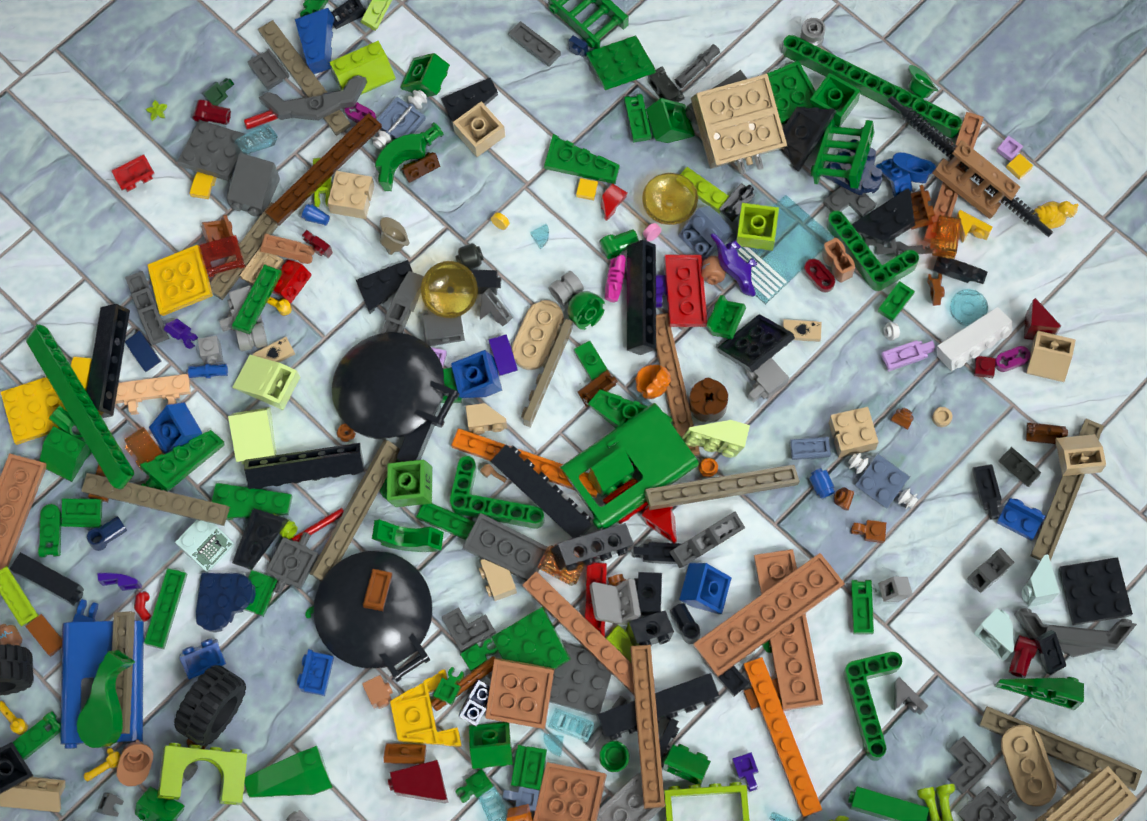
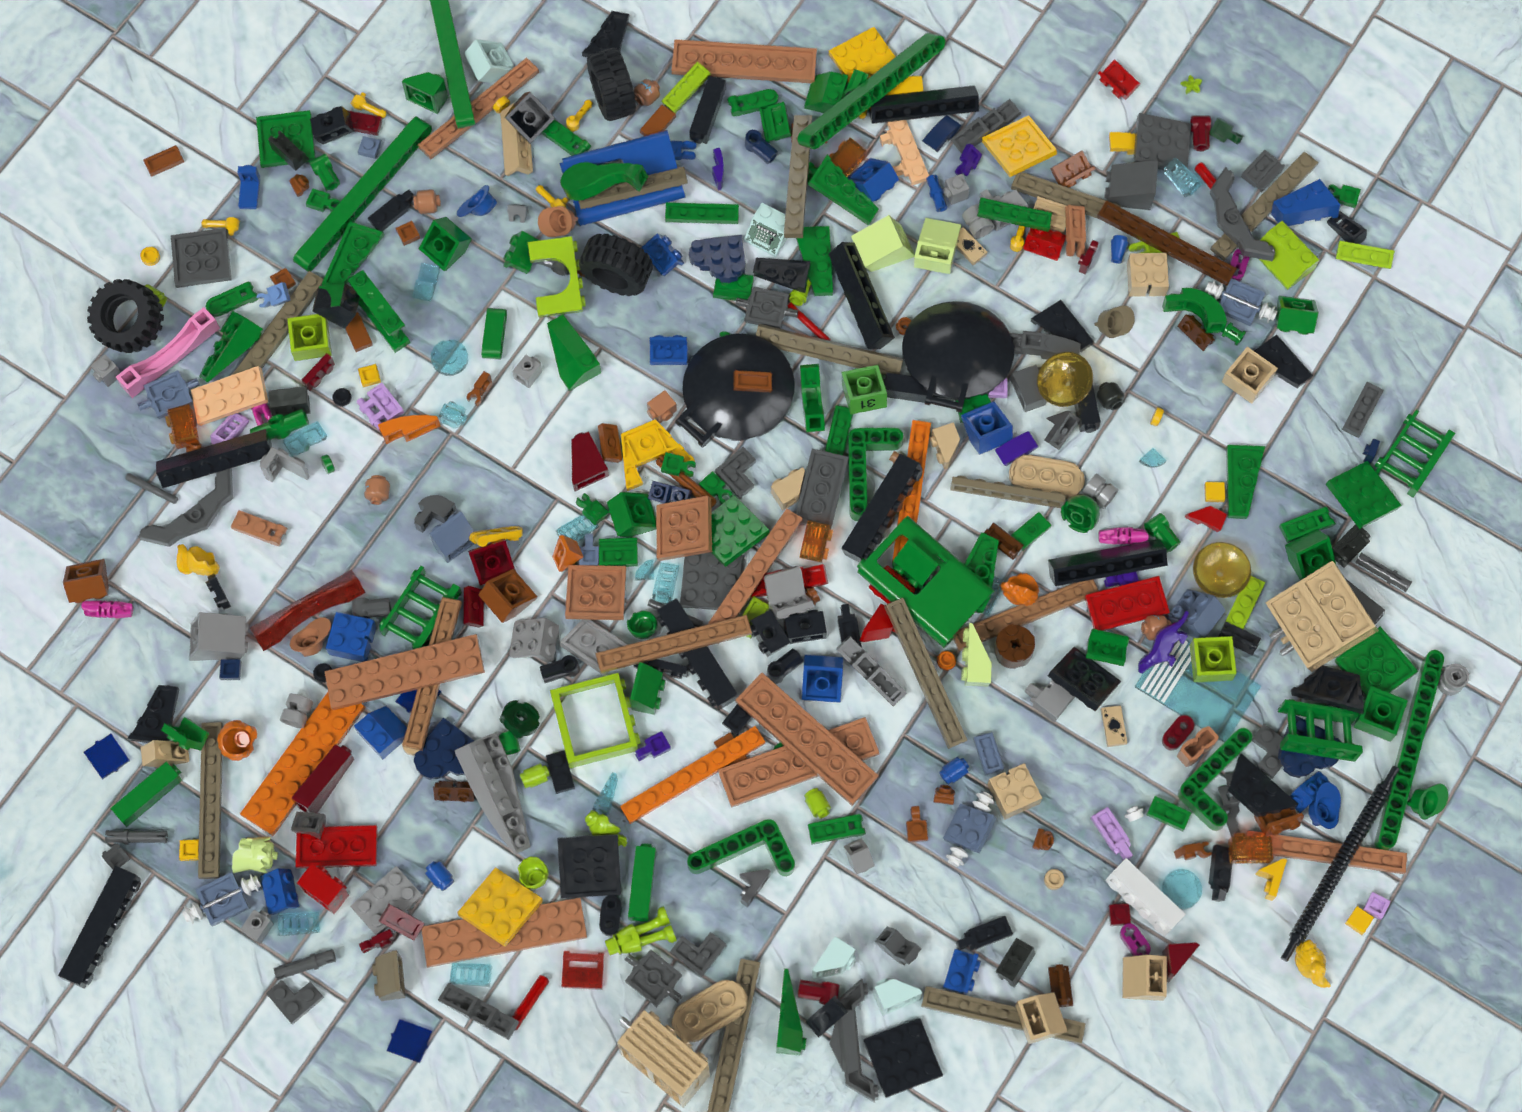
camera: 75 degrees right, 0 degrees up
red arm [134,591,151,622] -> none
clear red plate [199,235,246,278] -> none
black brick [551,523,634,572] -> none
bright pink tile [643,223,661,241] -> none
medium nougat fence [932,140,1020,219] -> none
none -> lime brick [804,788,831,819]

